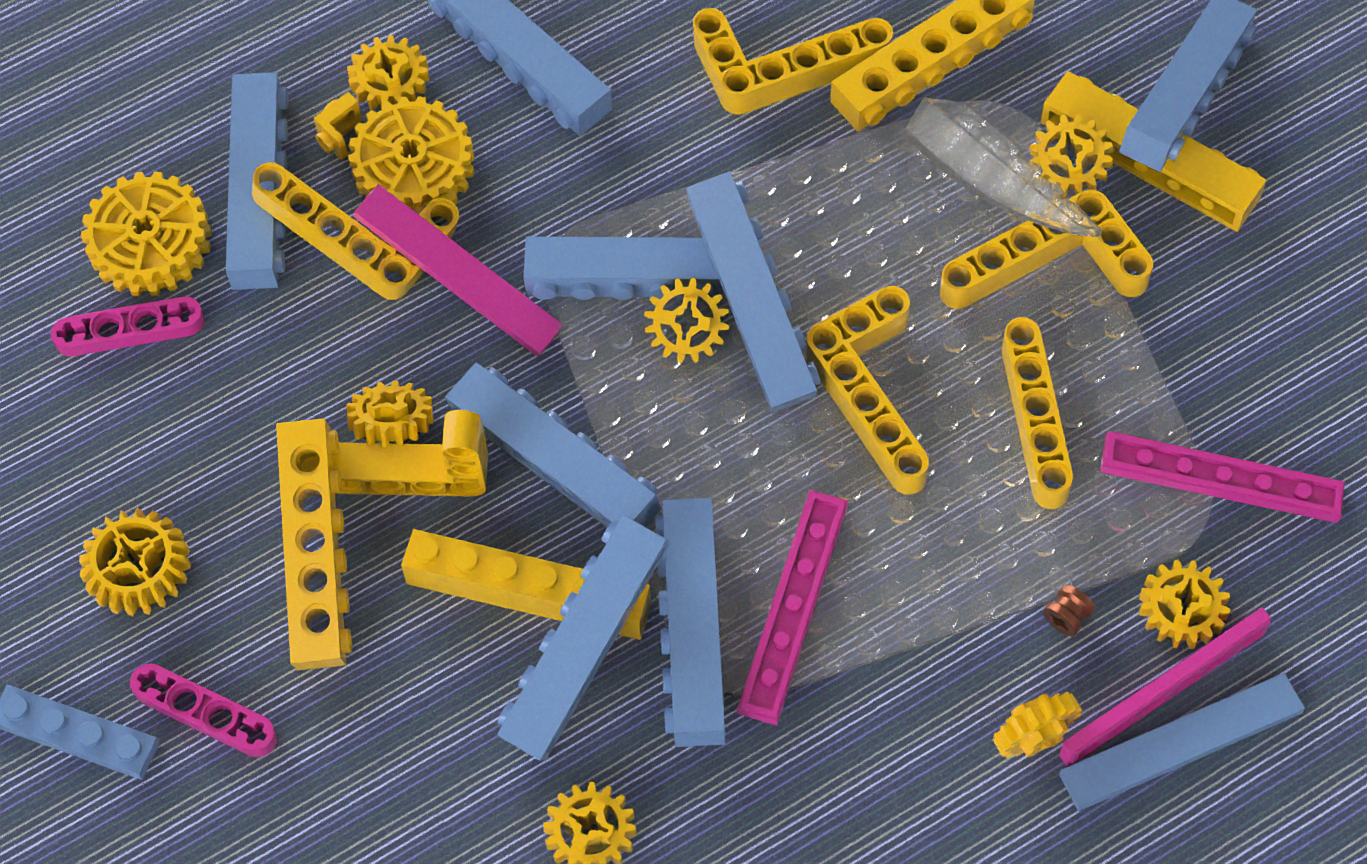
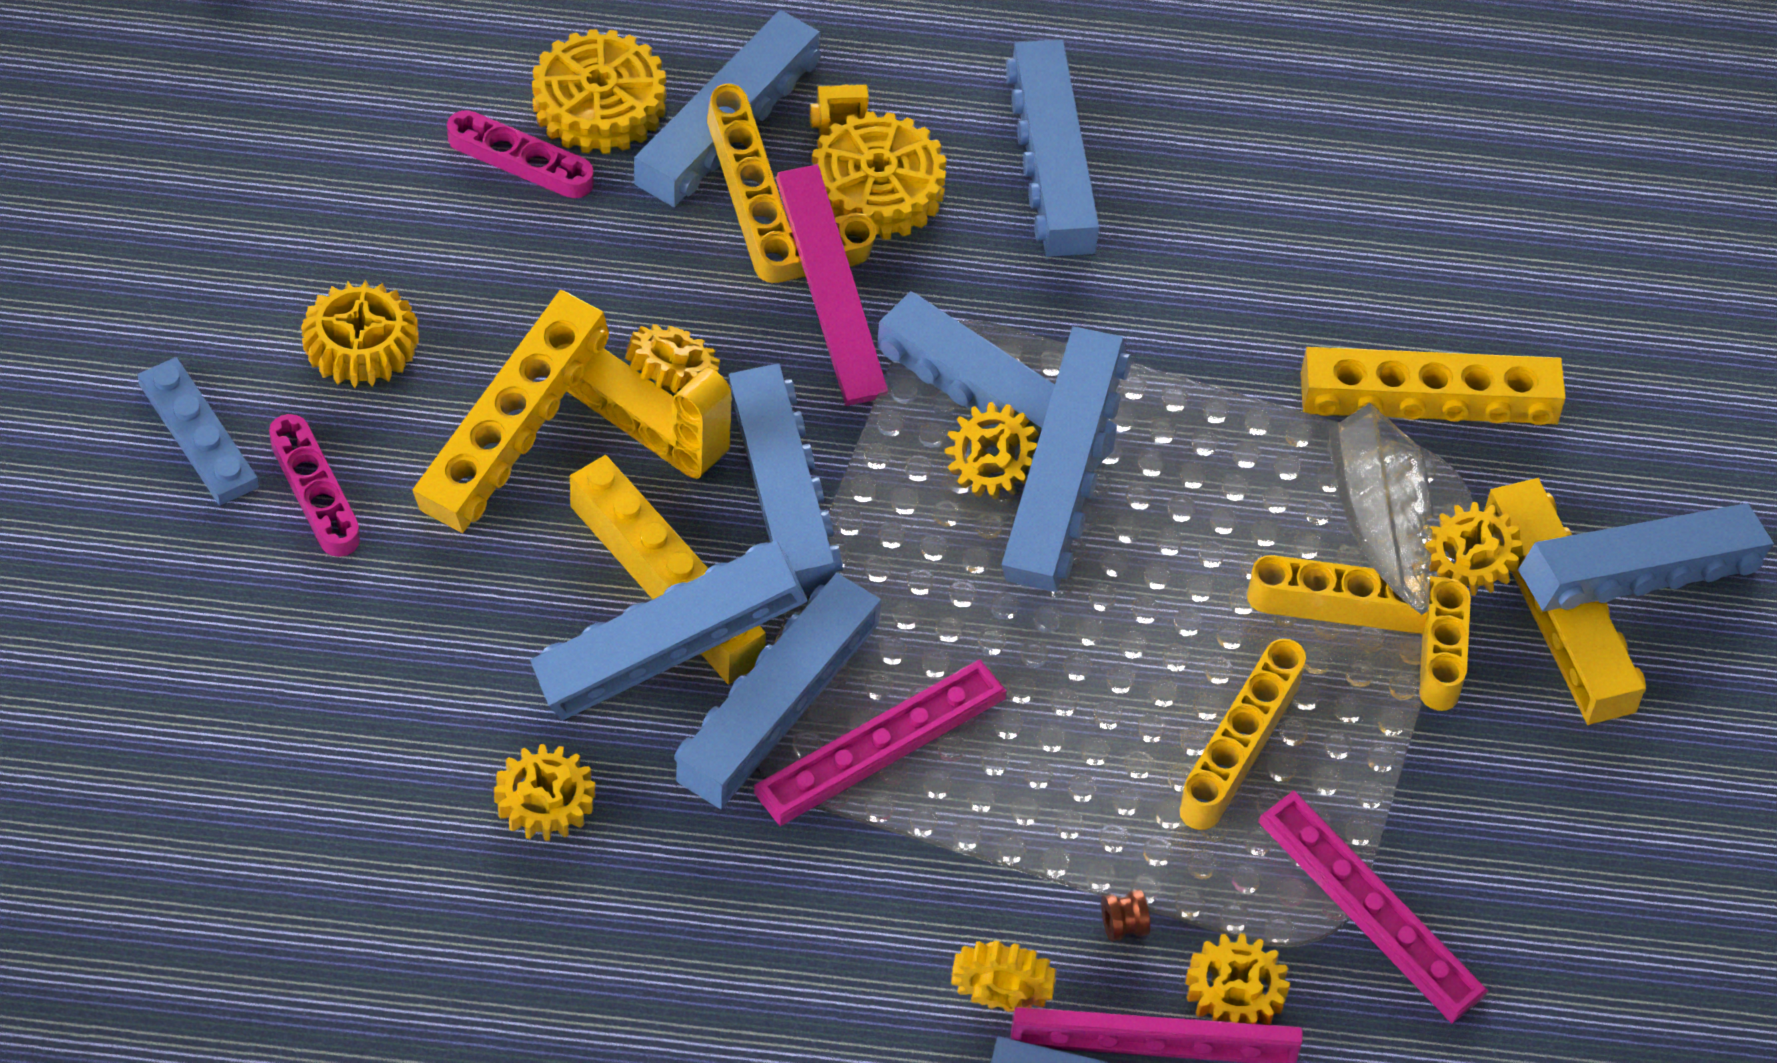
camera: 30 degrees right, 10 degrees down
yellow gear [347,35,430,110] -> none
yellow beam [693,8,893,115] -> none
yellow beam [806,286,929,495] -> none

